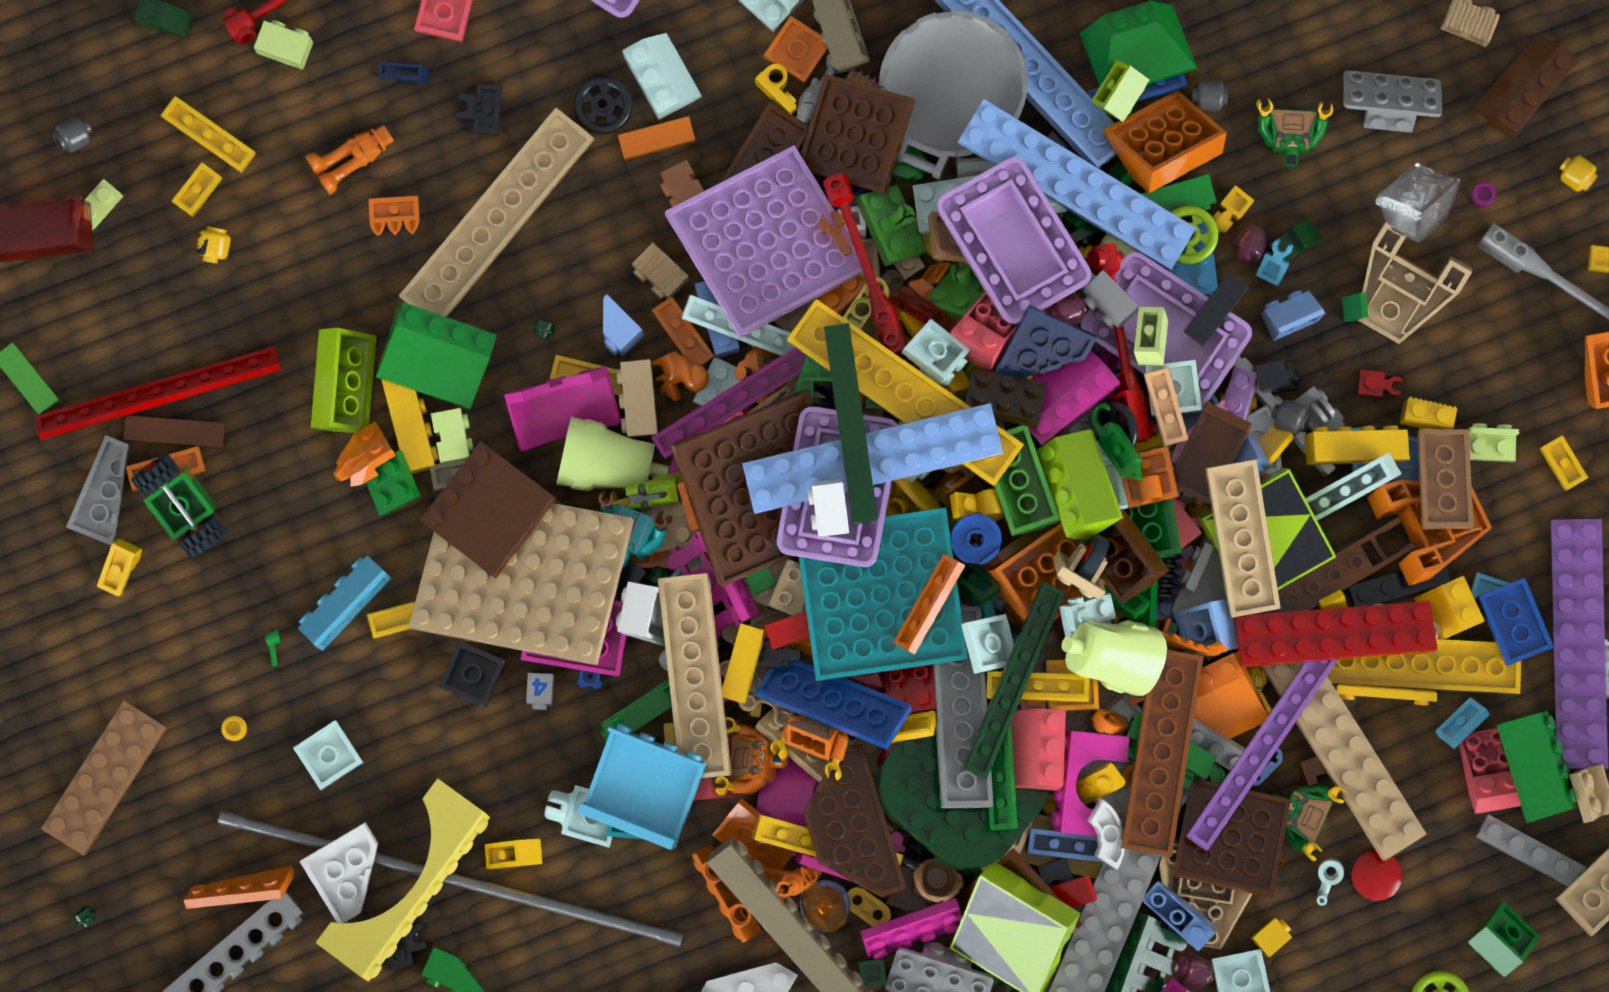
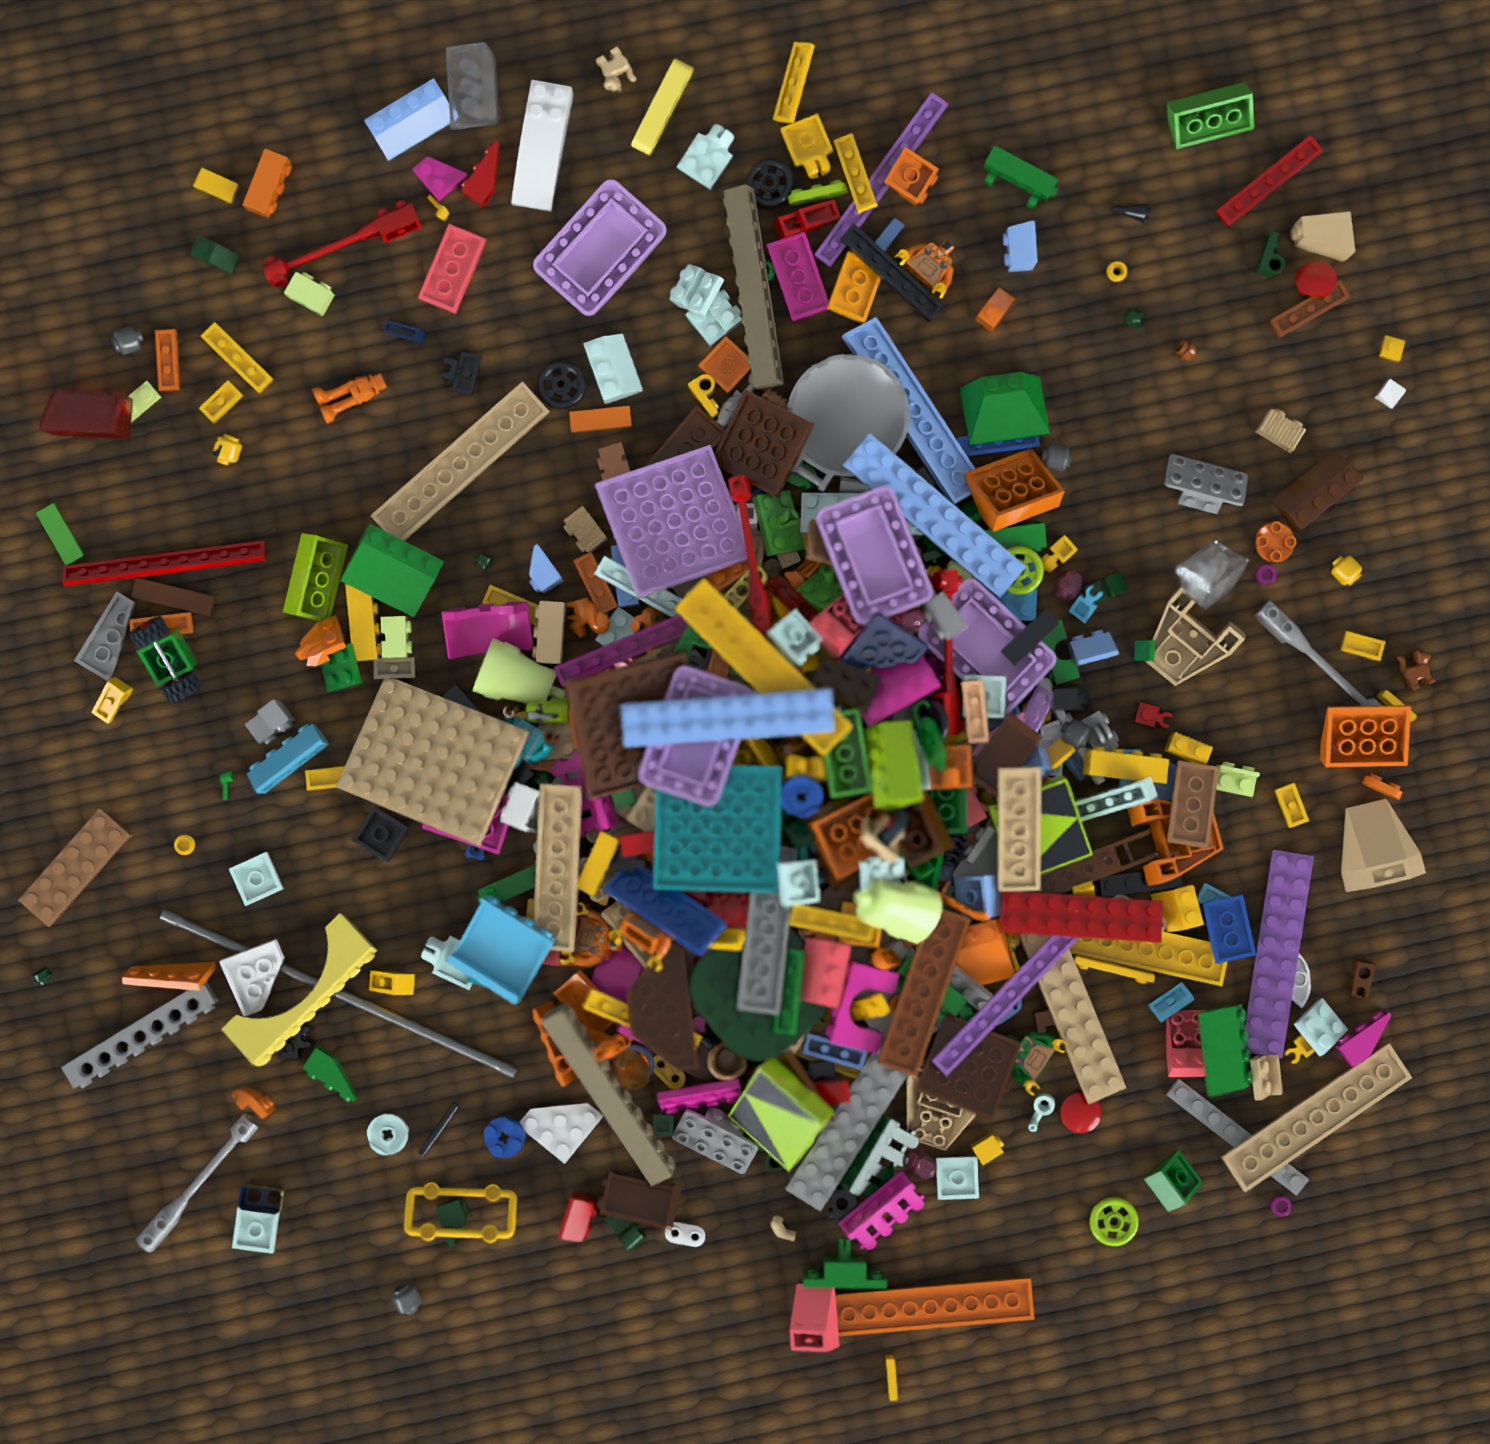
camera: 10 degrees right, 5 degrees up
orange plate [368,196,420,236] -> none
reddish brown plate [420,441,557,579] -> none
light grey brick [526,673,554,710] -> none
white brick [808,478,849,537] -> none
clear orange bar [819,211,852,256] -> none
dark green tile [824,323,878,525] -> none
orange plate [893,554,965,655] -> none
dark green tile [962,581,1066,779] -> none
white tile [1087,799,1125,870] -> none
brick [1091,60,1149,122] -> none
yellowish green brick [1134,307,1168,366] -> none
medium blue slope [1143,881,1218,951] -> none
torso [1256,98,1333,167] -> none
none -> orange tile [155,329,180,392]
none -> light grey brick [245,699,295,745]
none -> green arch [1042,619,1080,686]
none -> medium blue piece [1064,749,1086,781]
none -> orange dish [1255,521,1296,562]

